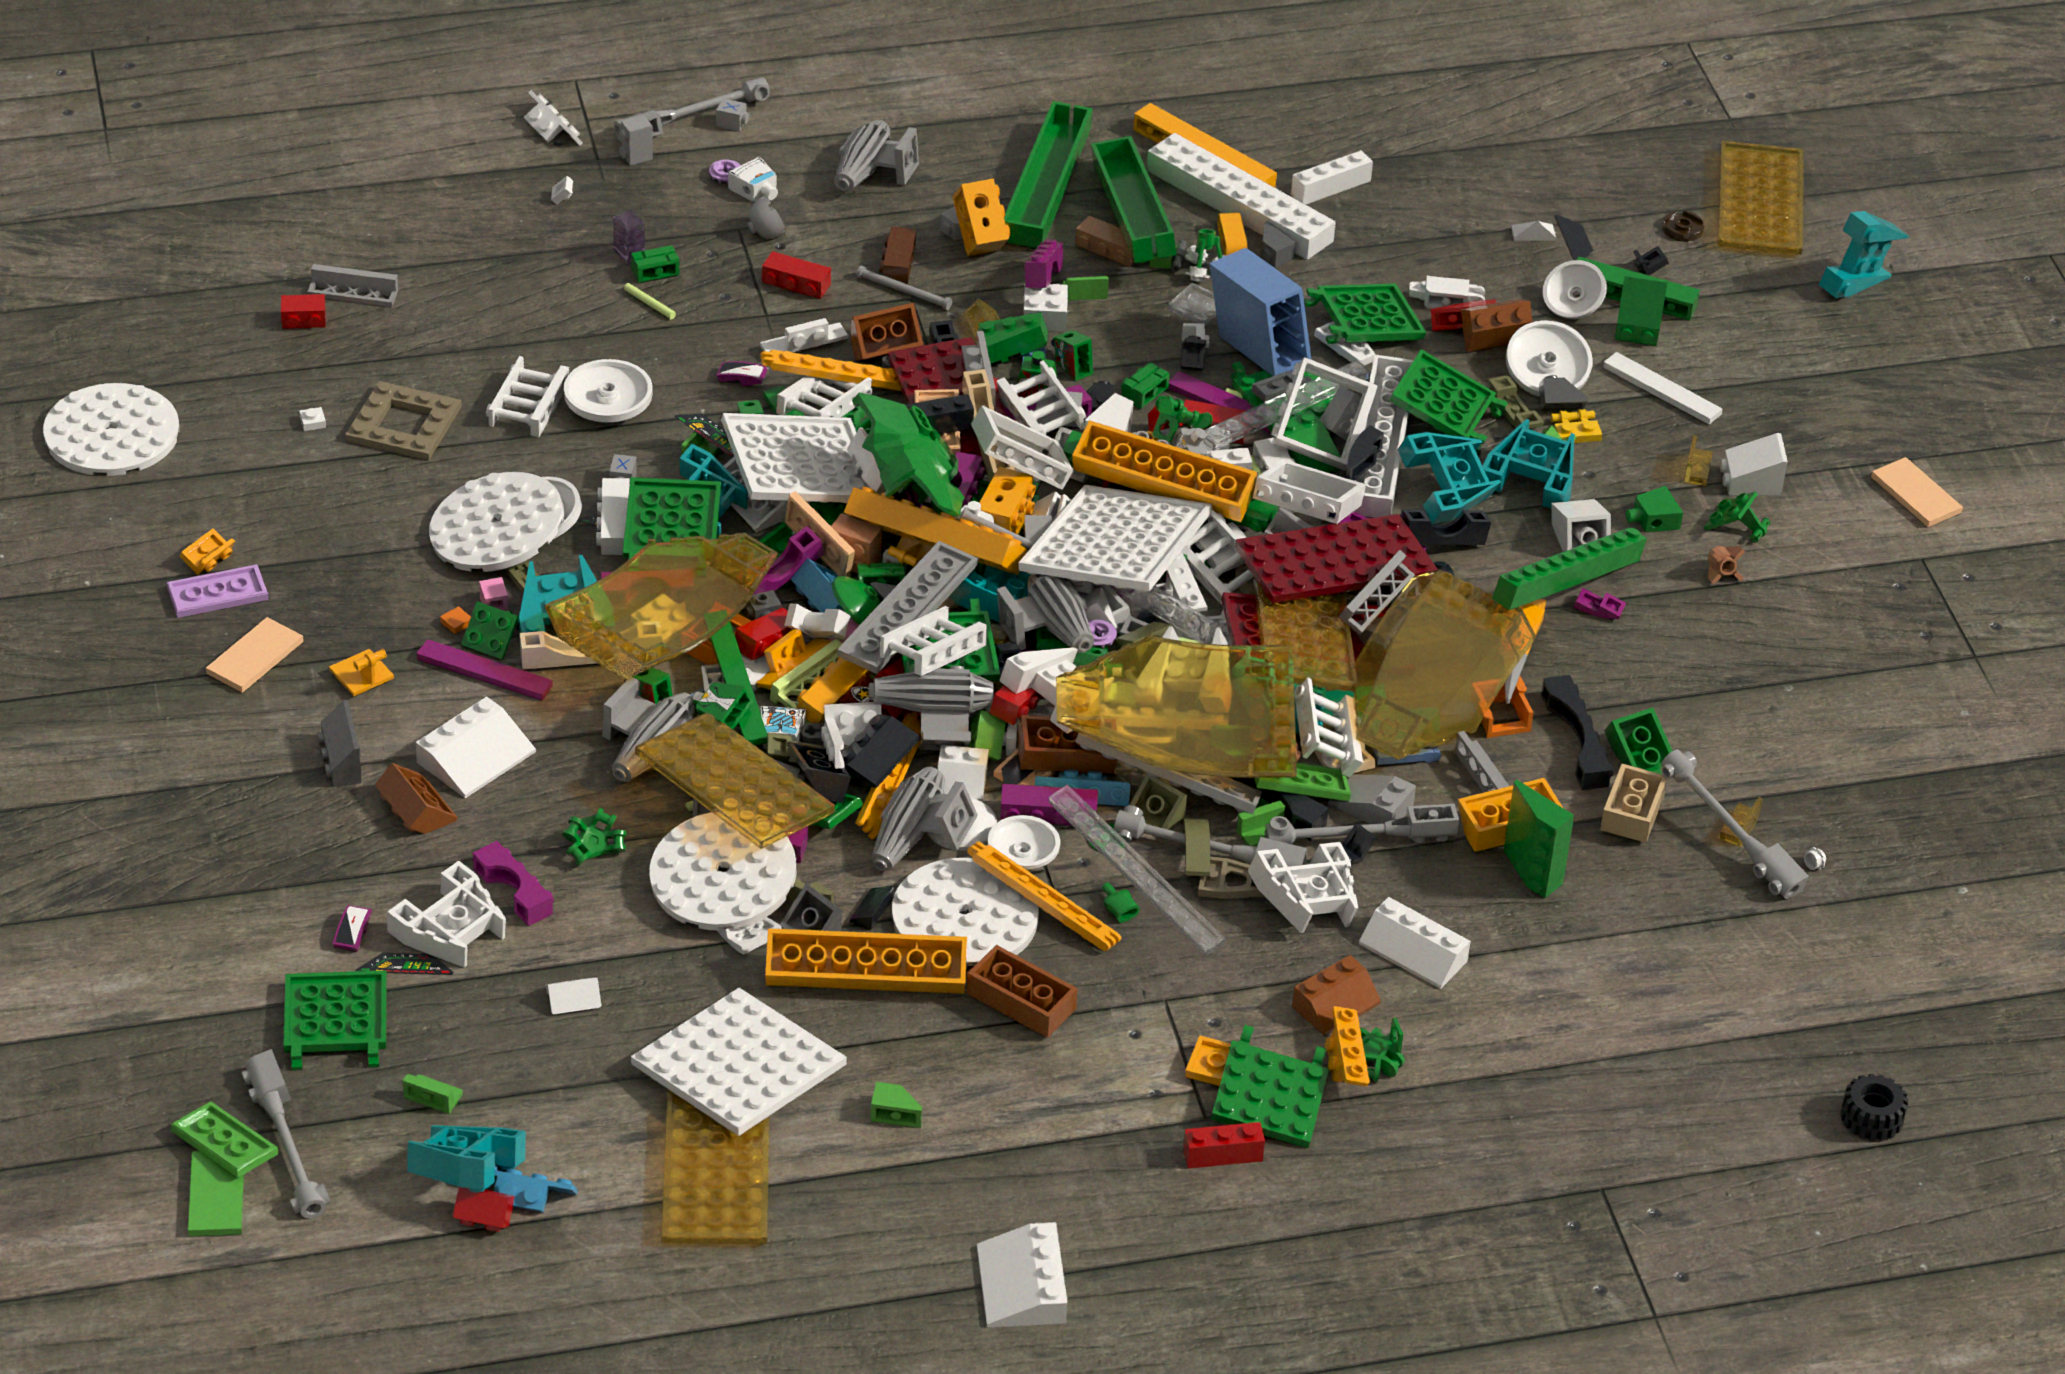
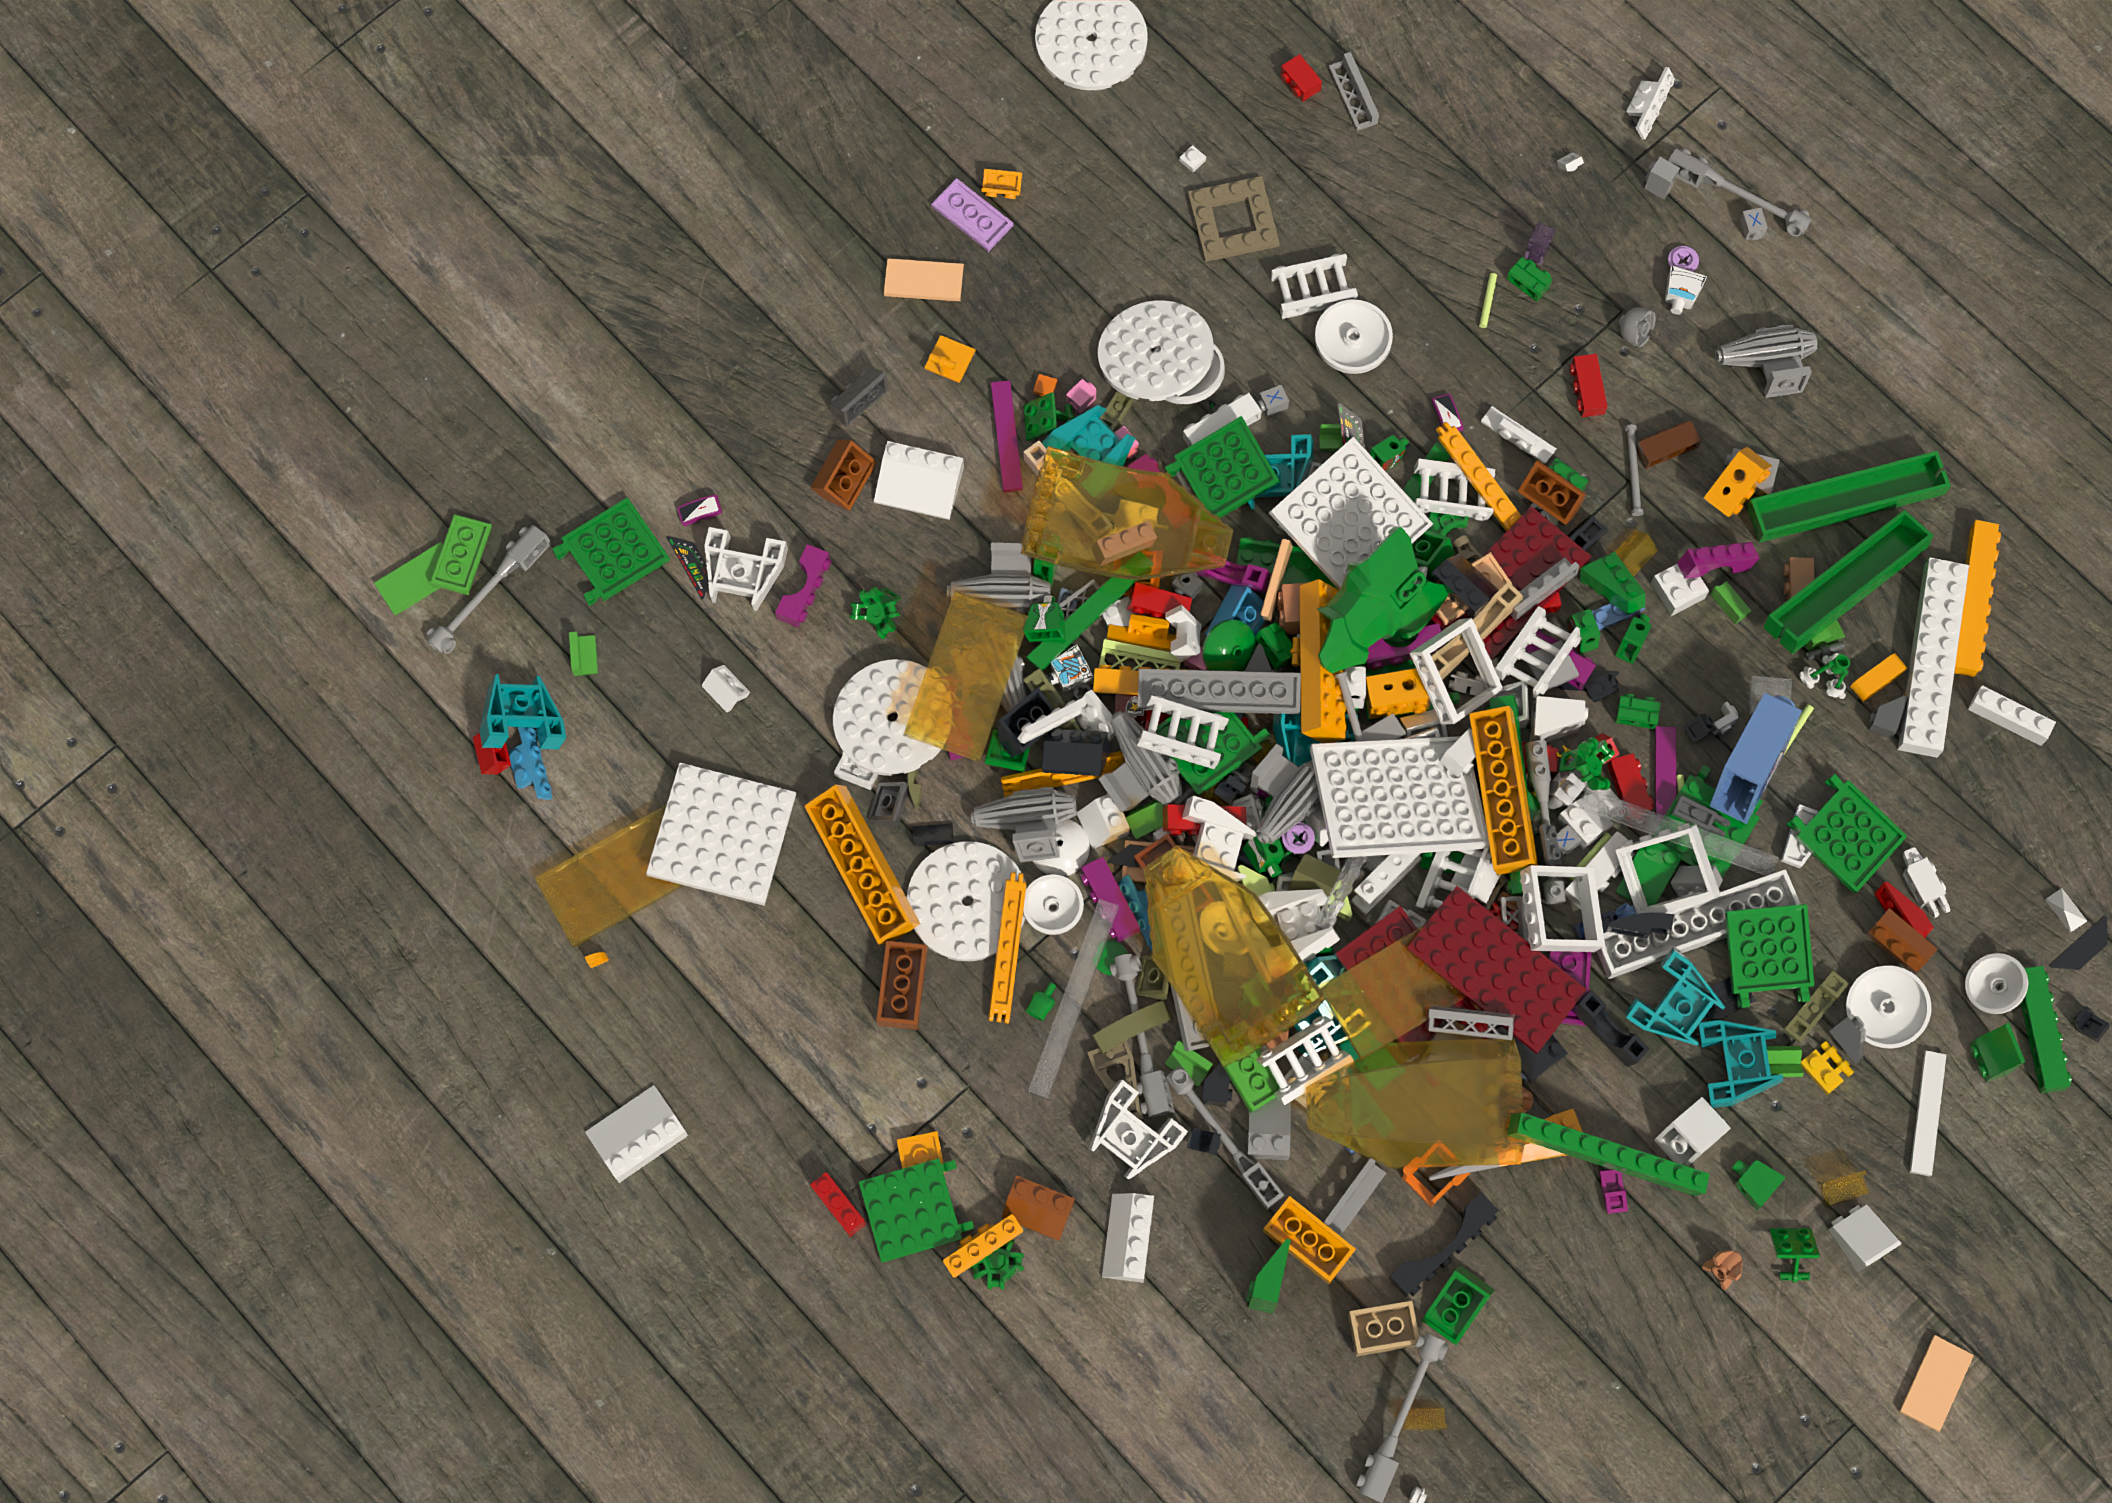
camera: 65 degrees right, 30 degrees up
bright green slope [870,1082,922,1128] -> none
none -> light orange tile [585,952,609,968]
none -> medium nougat brick [1091,521,1157,566]
none -> white slope [1440,728,1476,777]
none -> medium blue plate [1615,903,1637,919]

